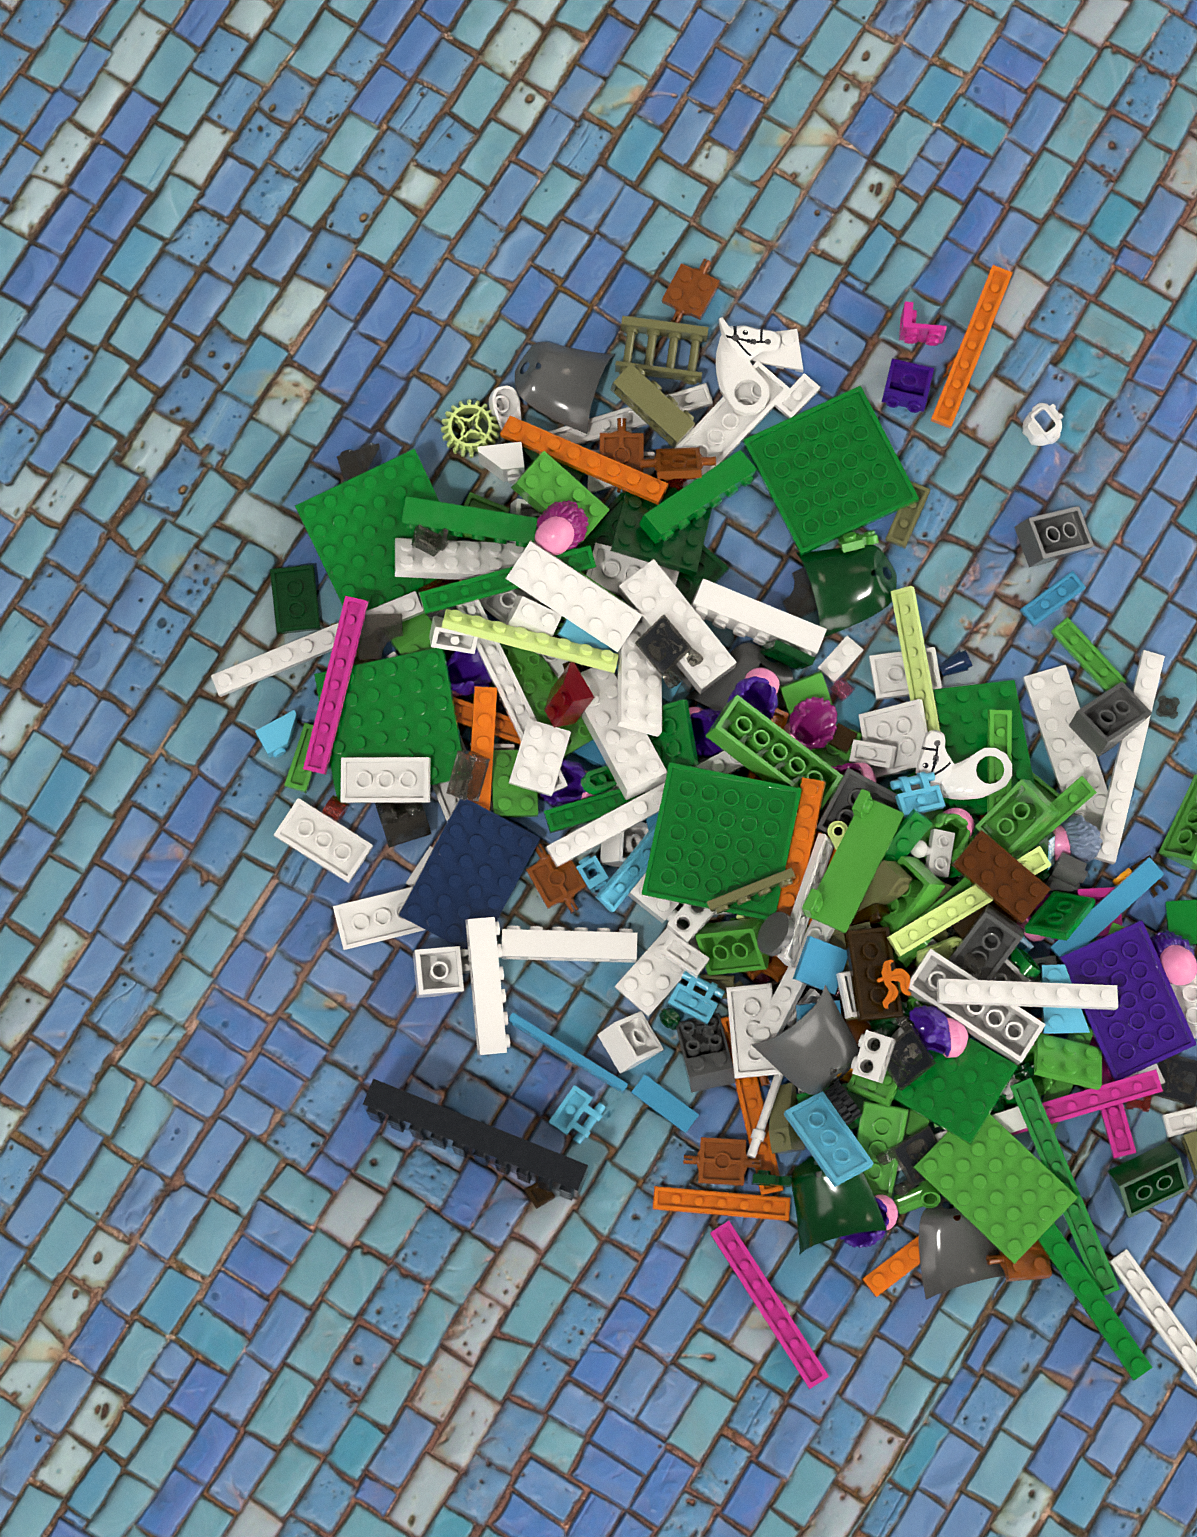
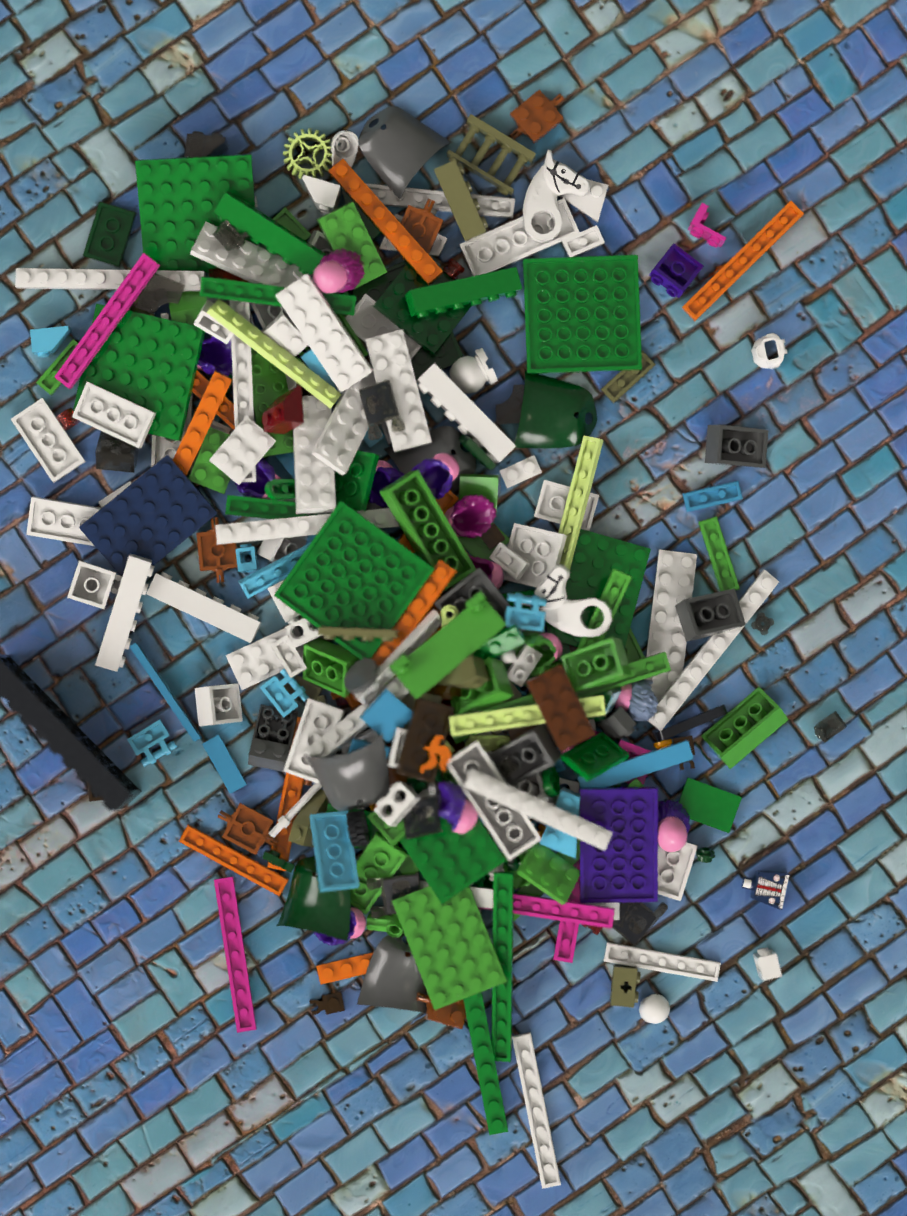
camera: 25 degrees right, 10 degrees up
clear smoke hinge [446,751,490,801] -> none
dark orange plate [641,447,716,480] -> none
dark green plate [659,1007,681,1030] -> none
clear pink hose [830,677,855,702] -> none
bright green plate [838,530,879,553] -> none
dark blue cone [938,650,973,677] -> none
dark green slope [1108,1142,1189,1218] -> none
none -> dark brown plate [309,991,345,1015]
none -> white tile [450,348,498,394]
none -> black beam [655,704,728,742]

